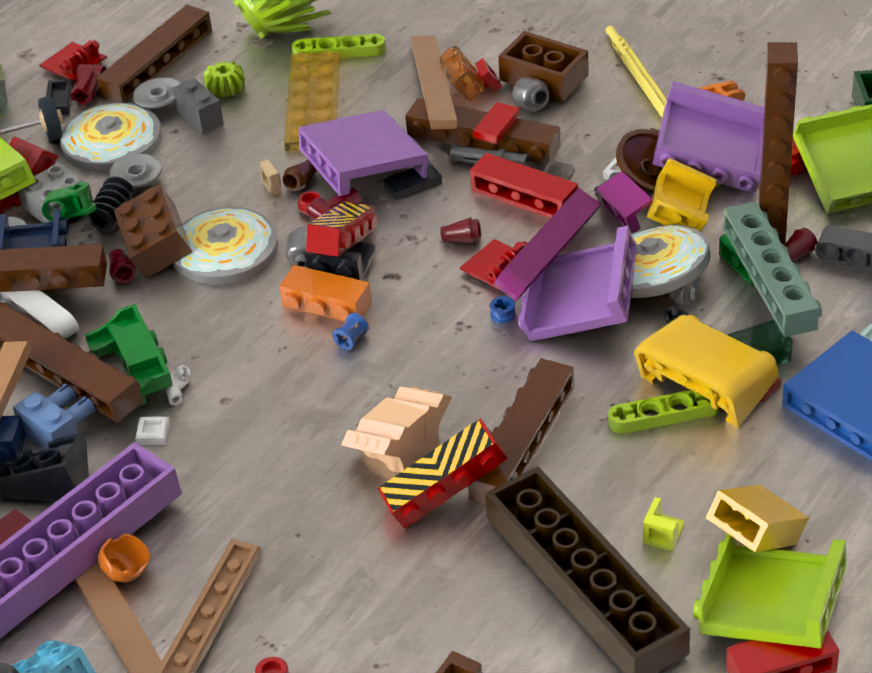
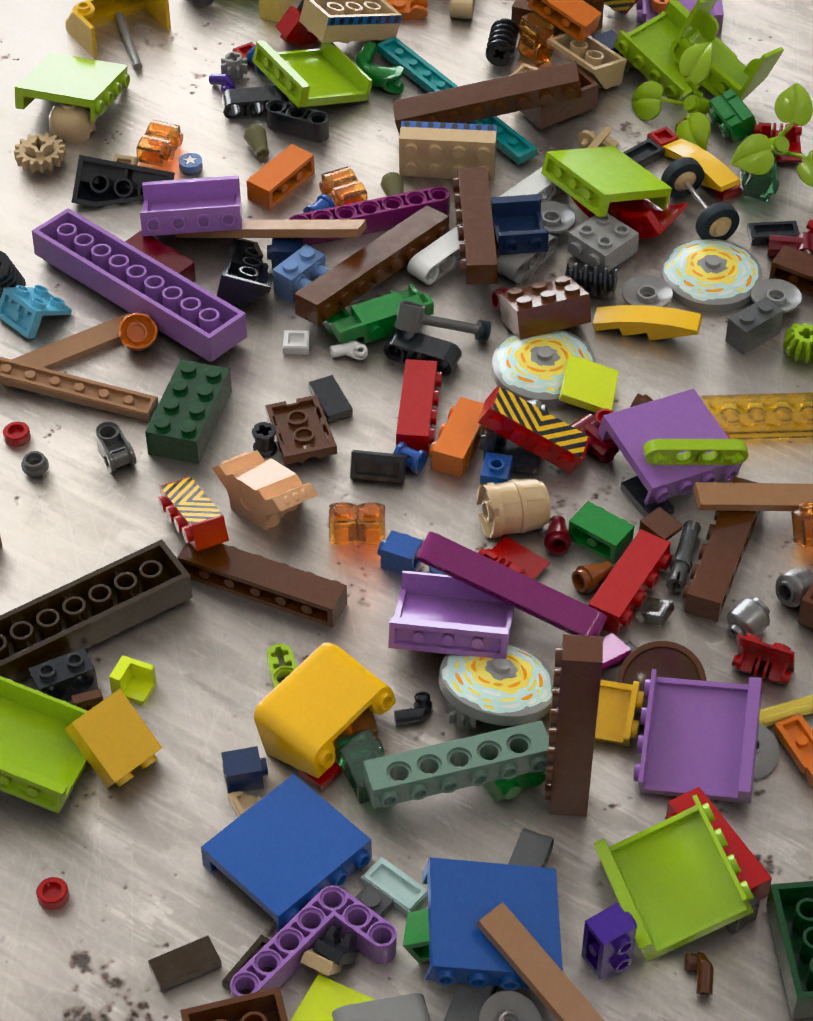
camera: 85 degrees right, 5 degrees up
green piece [41,182,97,222] -> none
tan tile [259,159,282,196] -> none
red tile [473,102,520,144] -> none
dark red cone [785,228,818,262] -> none
none -> dark grey plate [21,451,49,476]
none -> black brick [28,648,98,702]
none -> reddish brown tile [71,689,103,711]
none -> dark grey piece [96,421,137,473]
none -> dark green brick [145,359,232,464]
none -> dark blue brick [221,746,268,794]
none -> tan tile [228,791,262,817]
none -> black bush [252,422,277,458]
none -> reddish brown piece [265,395,337,466]
none -> black tile [308,375,353,423]
none -> clear orange brick [329,502,385,545]
none -> black tile [350,450,407,484]
none -> blue brick [378,530,423,575]
none -> black beam [383,328,462,376]
none -> dark grey piece [394,301,491,341]
none -> red brick [396,359,442,455]
none -> tan piece [476,479,551,538]
none -> blue brick [480,452,513,485]
none -> neon yellow tile [559,354,619,413]
none -> green brick [568,501,634,564]
none -> dark orange cone [572,561,614,593]
none -> yellow slope [592,305,702,341]
none -> reddish brown panel [639,507,683,541]
none -> lime beam [643,439,749,465]
none -> flat silver head [727,597,770,638]
none -> red hinge [732,634,795,685]

